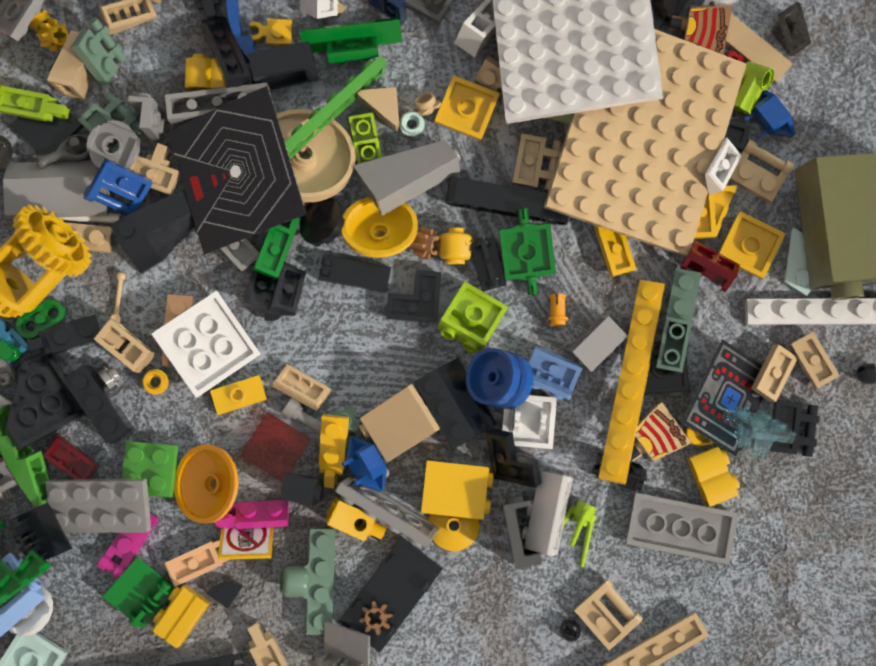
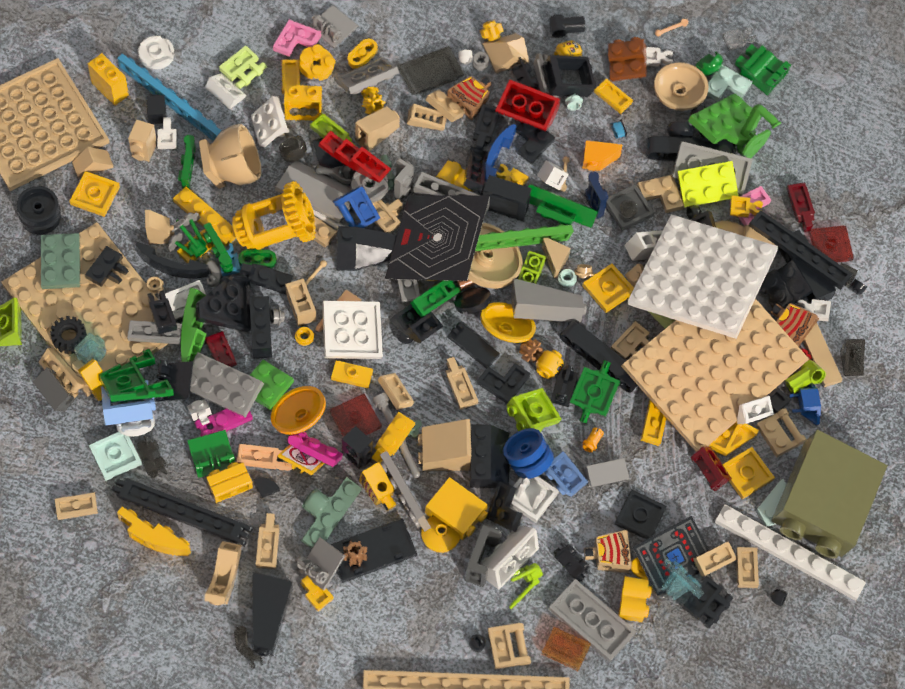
camera: 25 degrees right, 20 degrees down
sand green plate [71,17,126,86] -> none
blue piece [341,436,387,492] -> none
yellow plate [599,280,666,485] -> none
sand green slope [656,268,701,373] -> none
none -> clear smoke hinge [137,436,167,478]
none -> white plate [187,399,212,425]
none -> red slope [319,130,391,183]
none -> tan hinge [446,357,479,410]
none -> clear orange plate [541,627,591,672]

